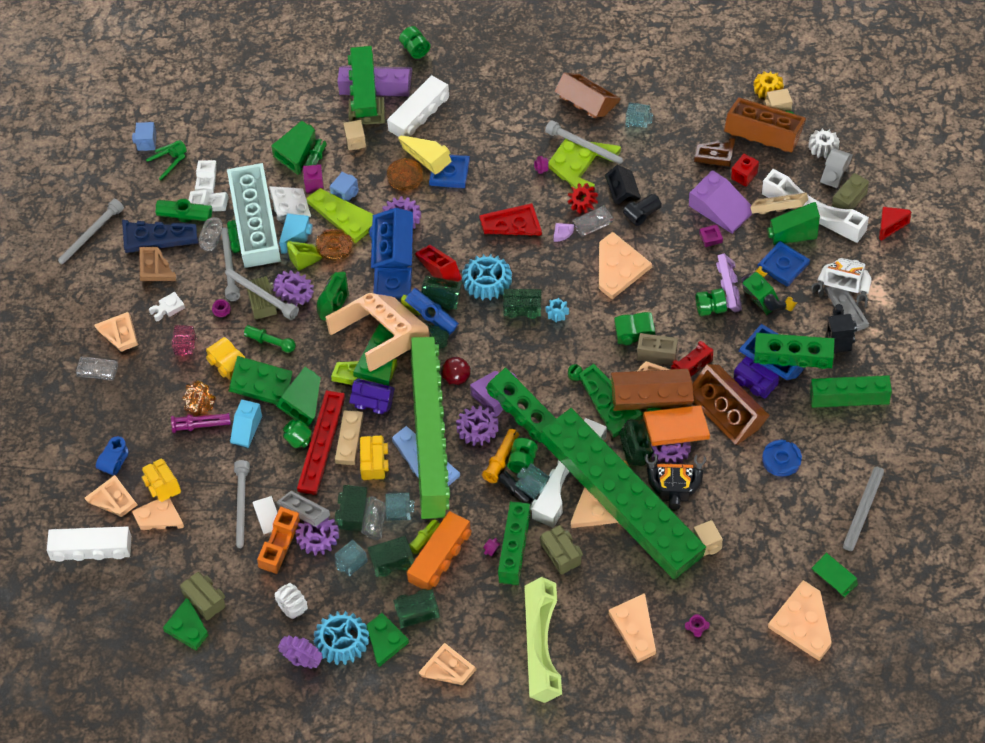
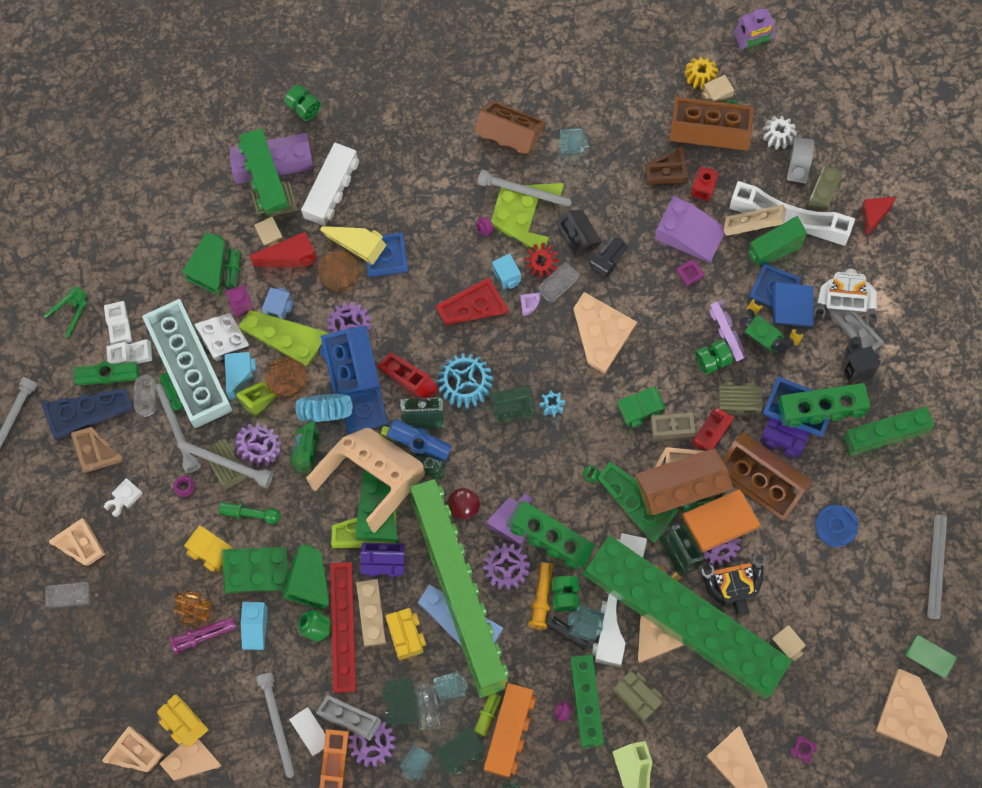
camera: 15 degrees left, 15 degrees up
blue piece [96,436,129,476] -> none
medium blue brick [132,122,157,151] -> none
clear pink brick [172,325,196,356] -> none
none -> red slope [249,232,317,268]
none -> medium azure gear [295,394,353,422]
none -> medium azure brick [492,254,521,290]
none -> olive brick [718,382,762,416]
none -> medium lavender torso [734,8,775,50]
none -> blue tile [773,282,814,327]

